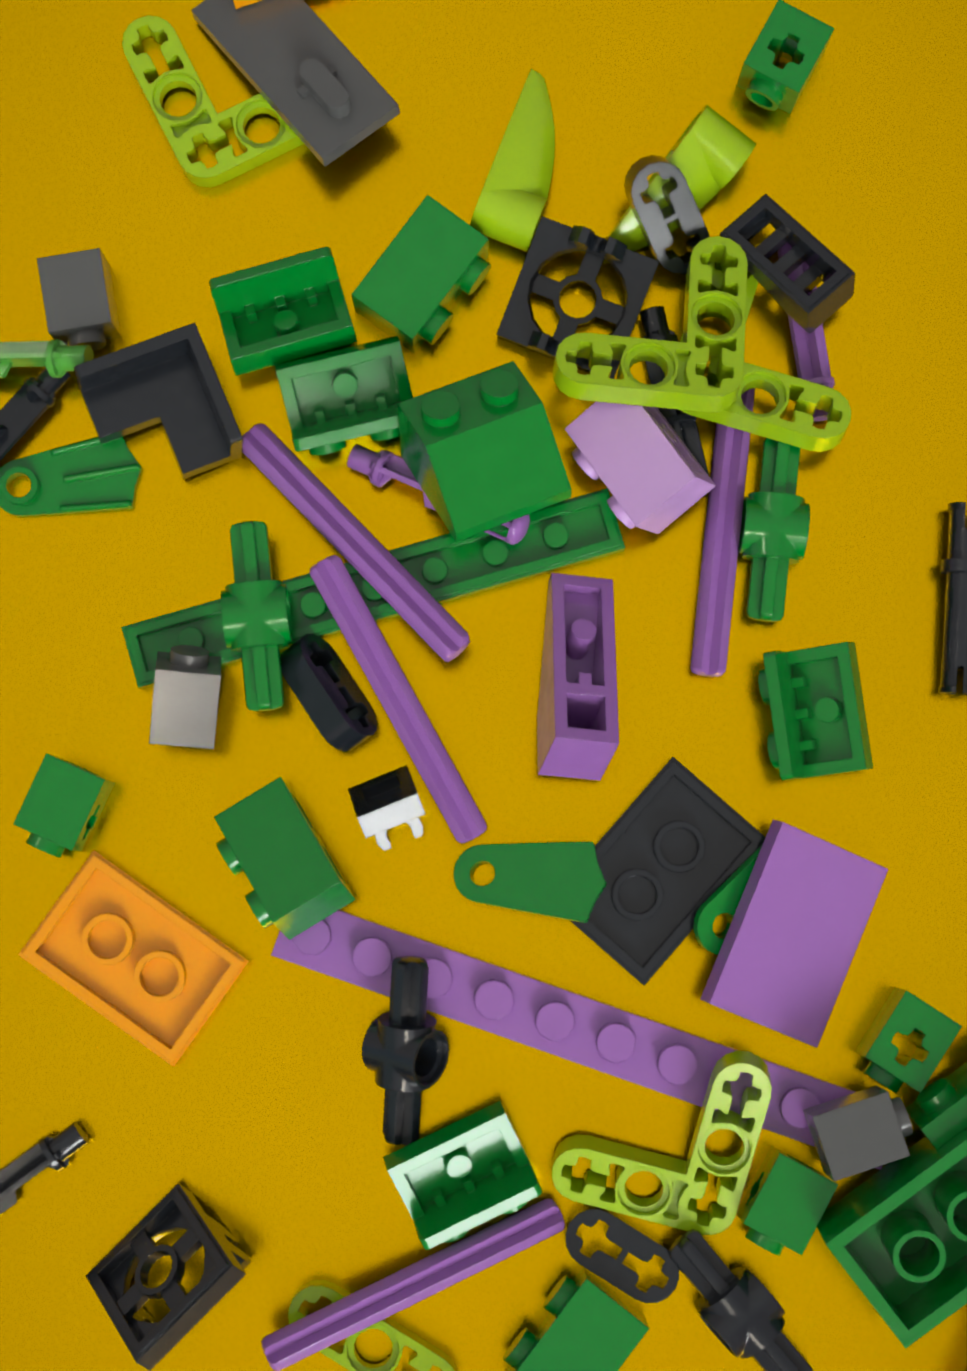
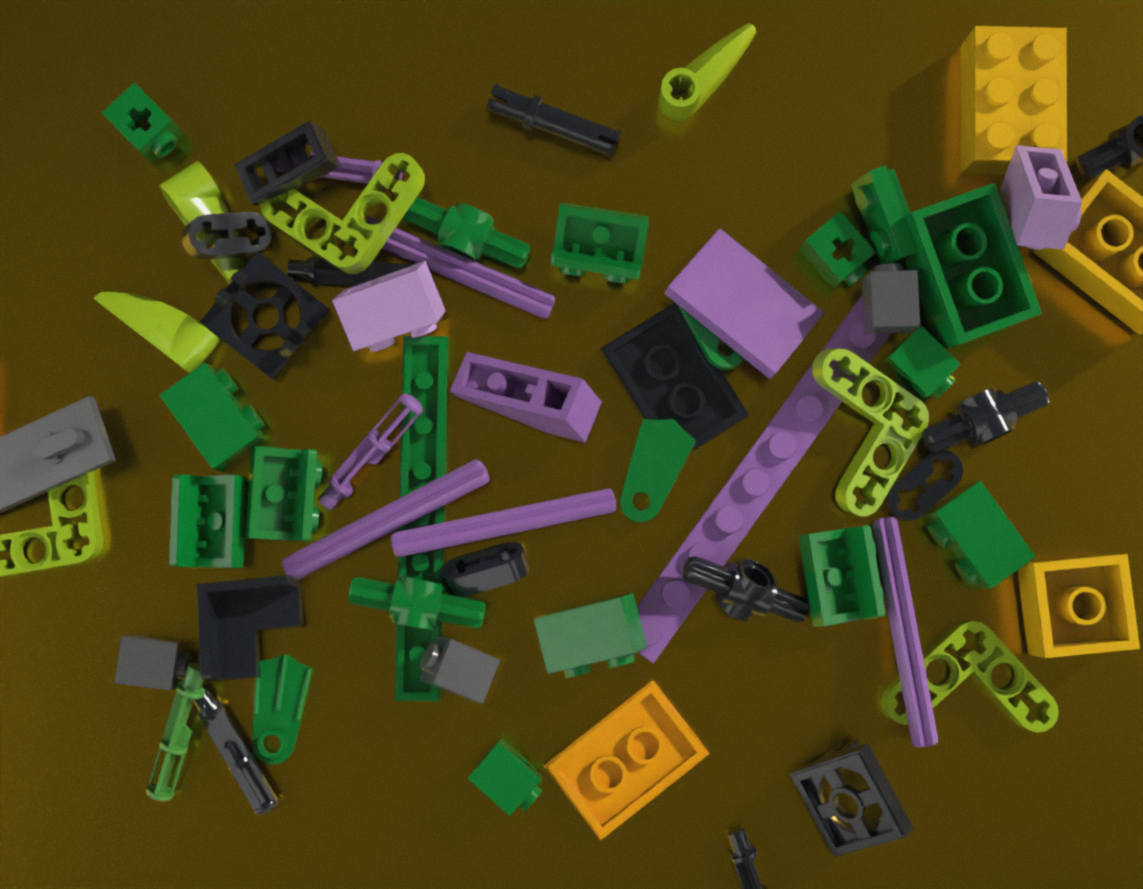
camera: 70 degrees left, 0 degrees up
tile [348,765,426,851] -> none
green slope [398,361,572,542] -> none
lime beam [552,236,748,413] -> none

